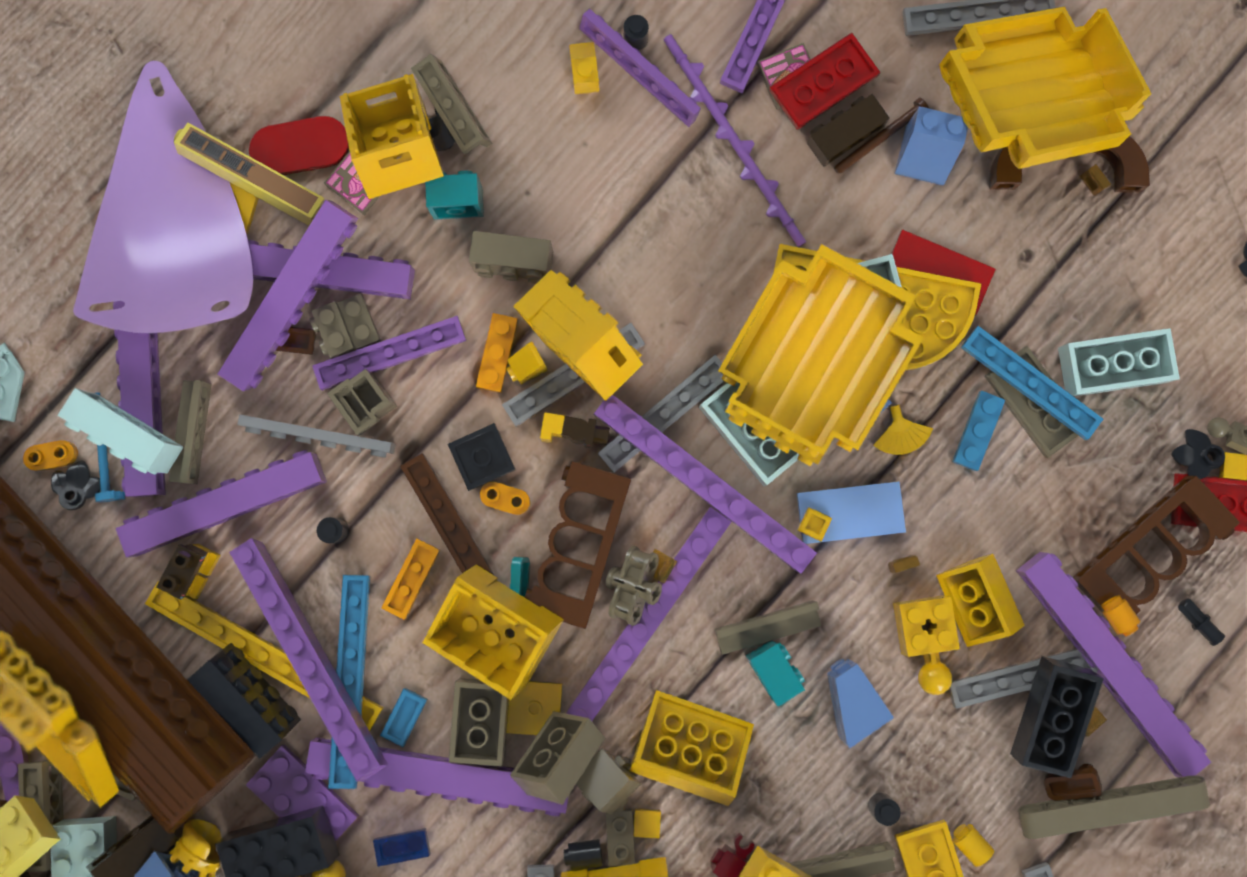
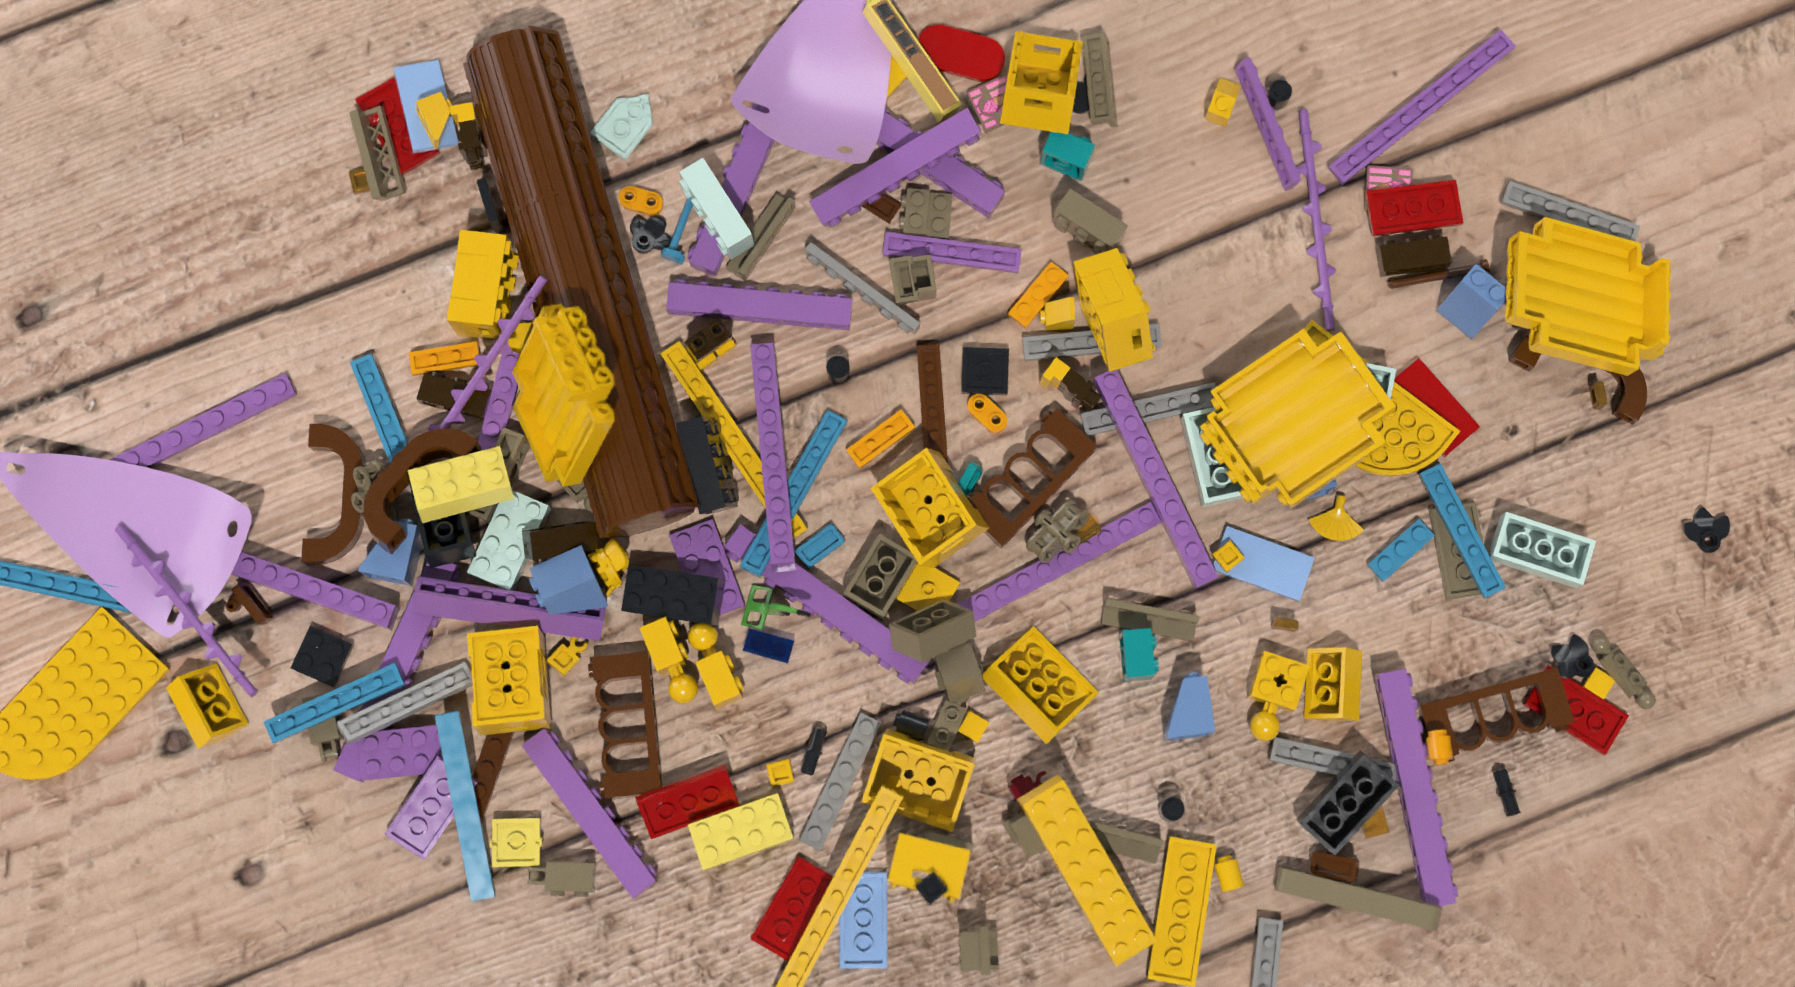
camera: 25 degrees right, 5 degrees down
none -> bright green piece [741,585,811,630]

